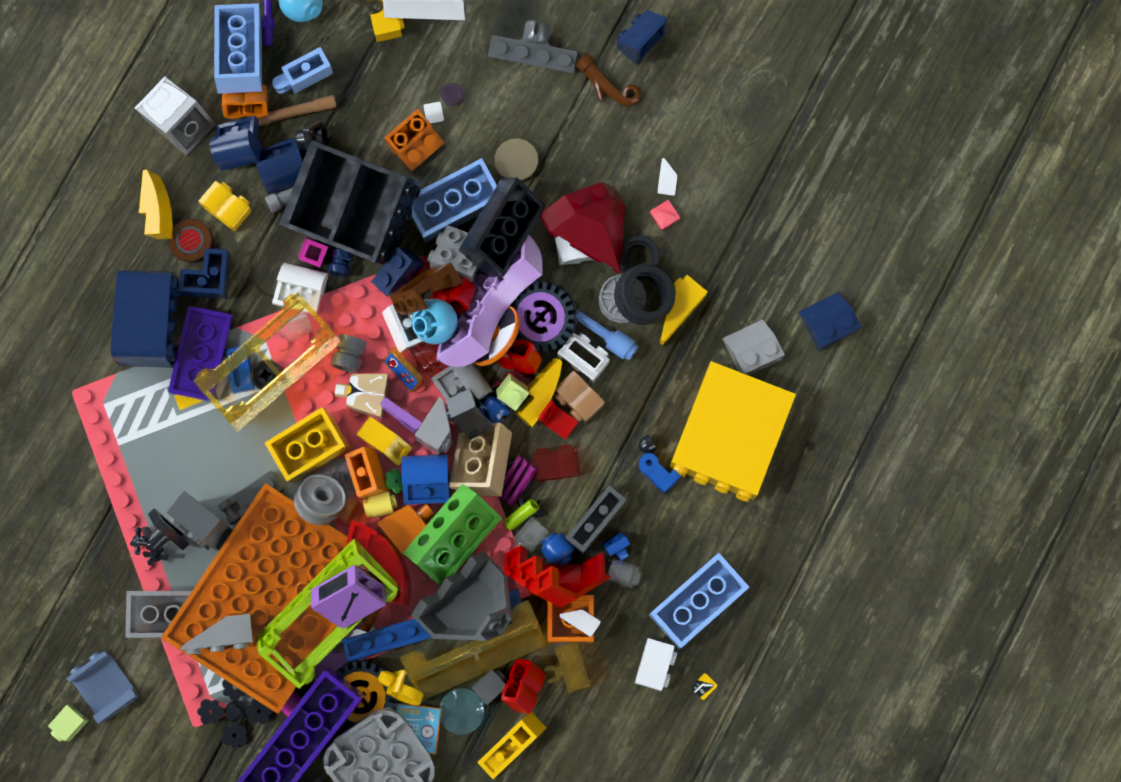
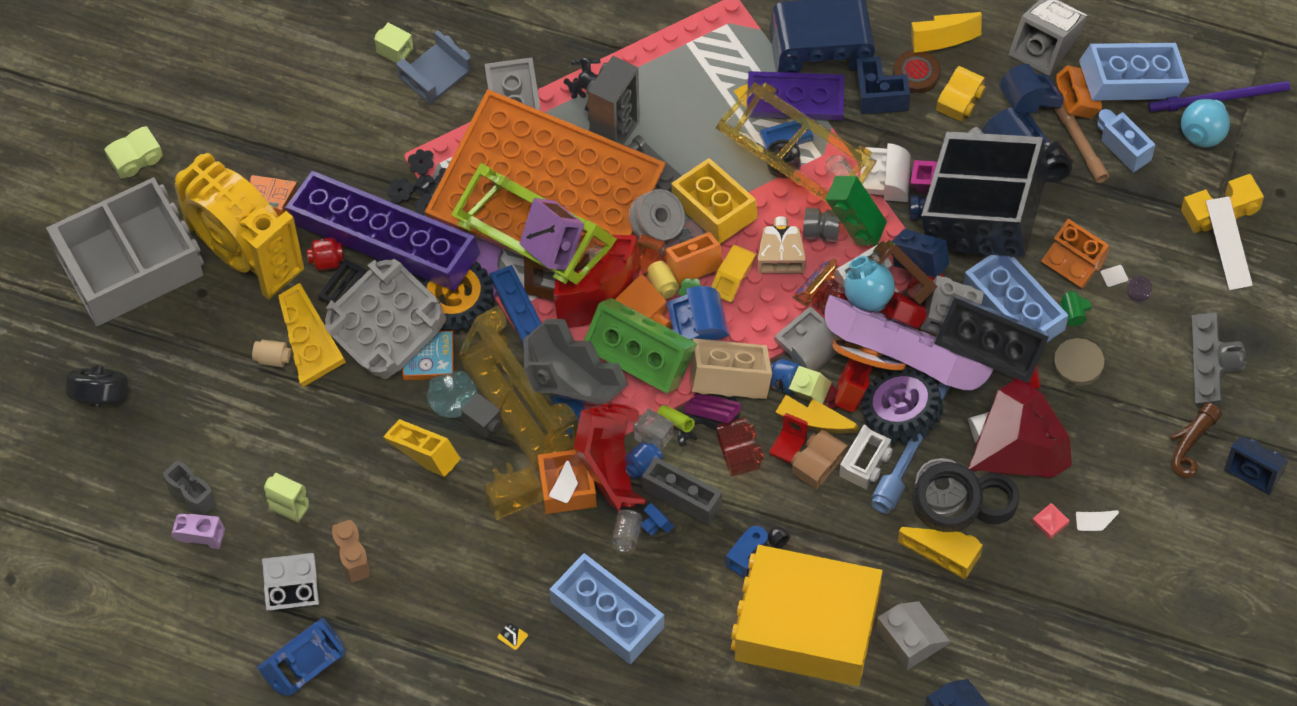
camera: 85 degrees right, 20 degrees down
light grey slope [181,614,253,655] -> none
yellow piece [378,670,424,706] -> none
medium lavender tile [380,397,422,434] -> none
light grey slope [415,397,453,455] -> none
black brick [446,388,494,439] -> none
red brick [501,659,545,714] -> none
white brick [635,638,677,691] -> none
none -> green brick [825,176,887,246]
none -> green piece [1059,291,1092,326]

